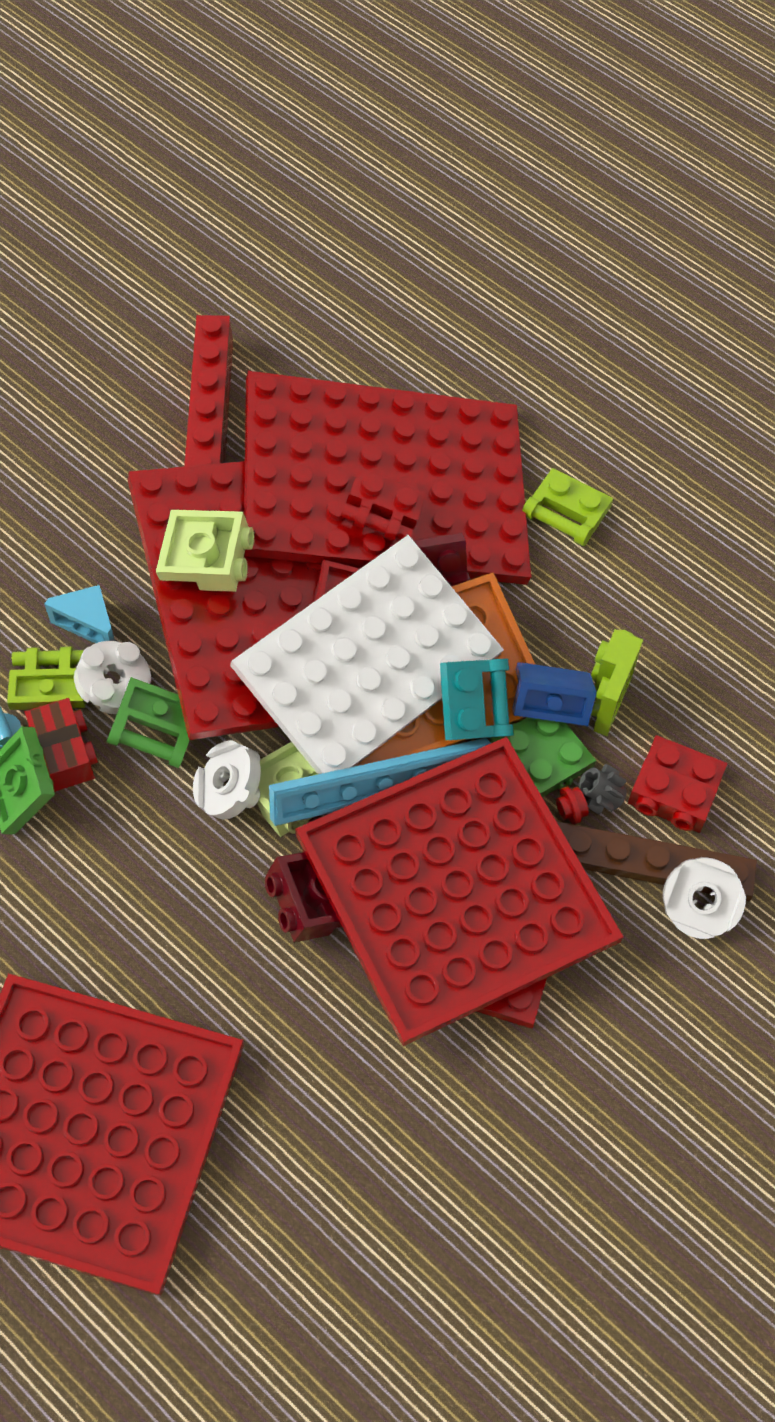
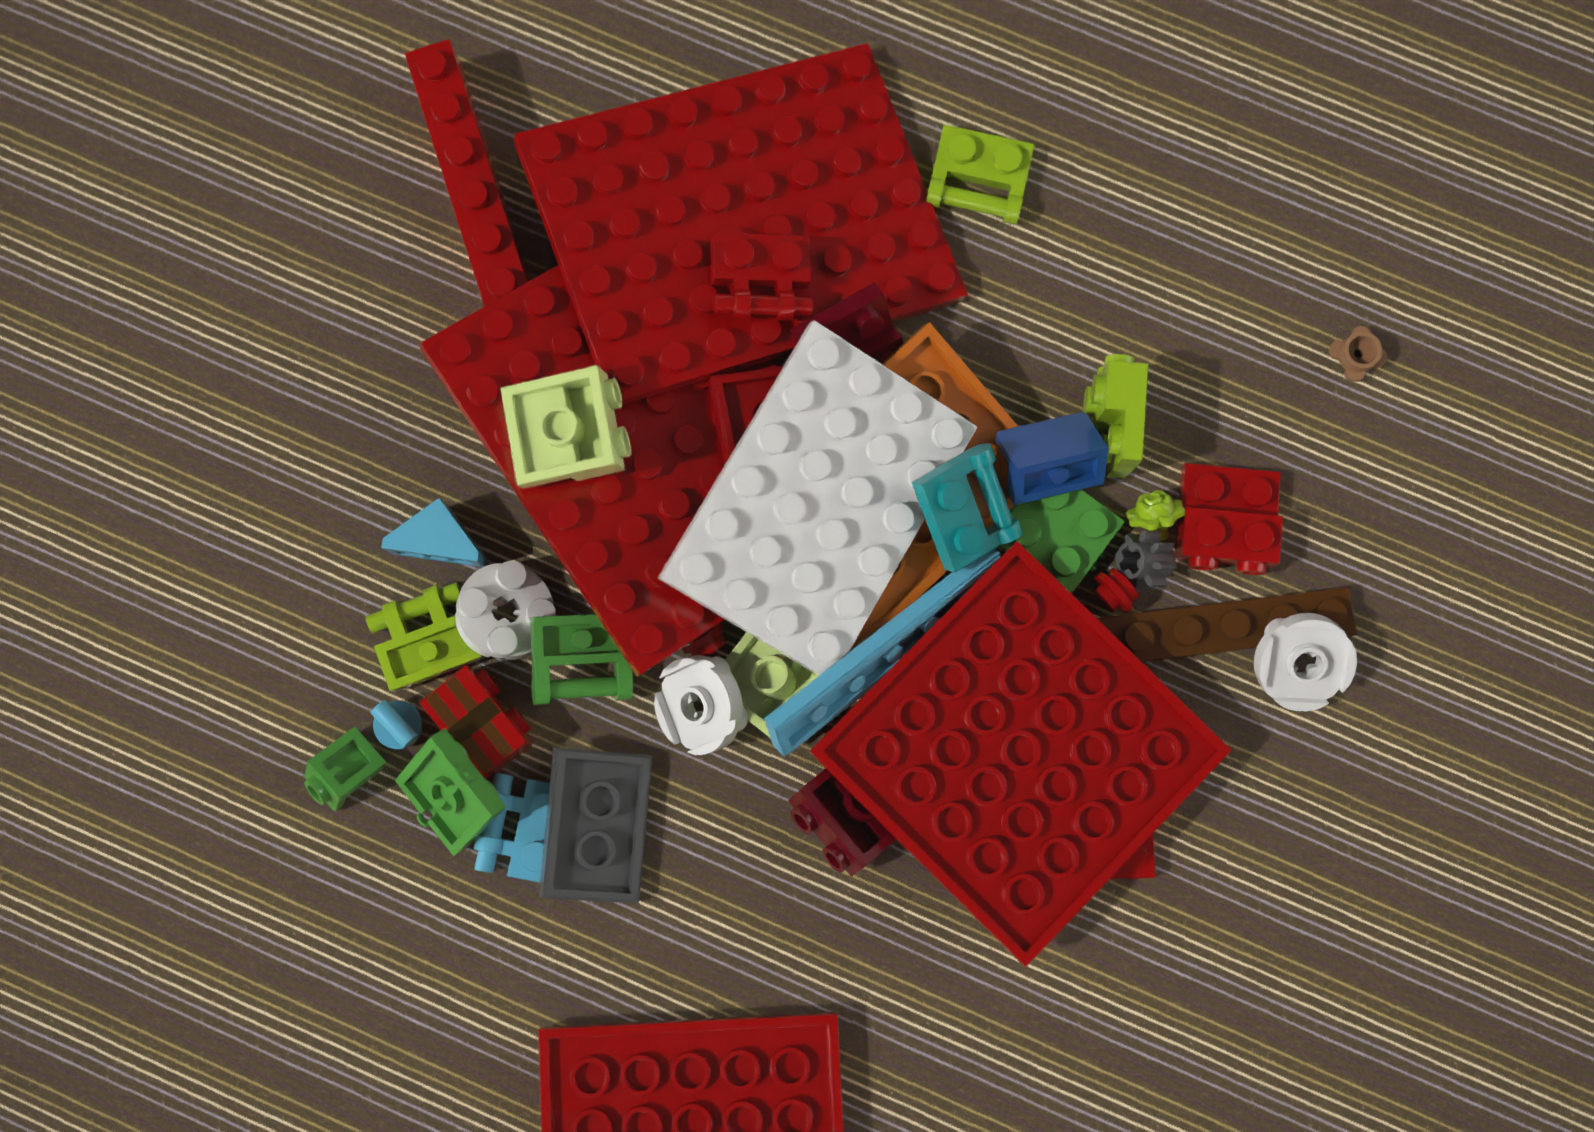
camera: 15 degrees left, 20 degrees up
none -> medium azure plate [474,772,550,883]
none -> dark grey tile [539,747,653,904]
none -> red plate [681,622,727,657]
none -> lime plant [1126,490,1185,542]

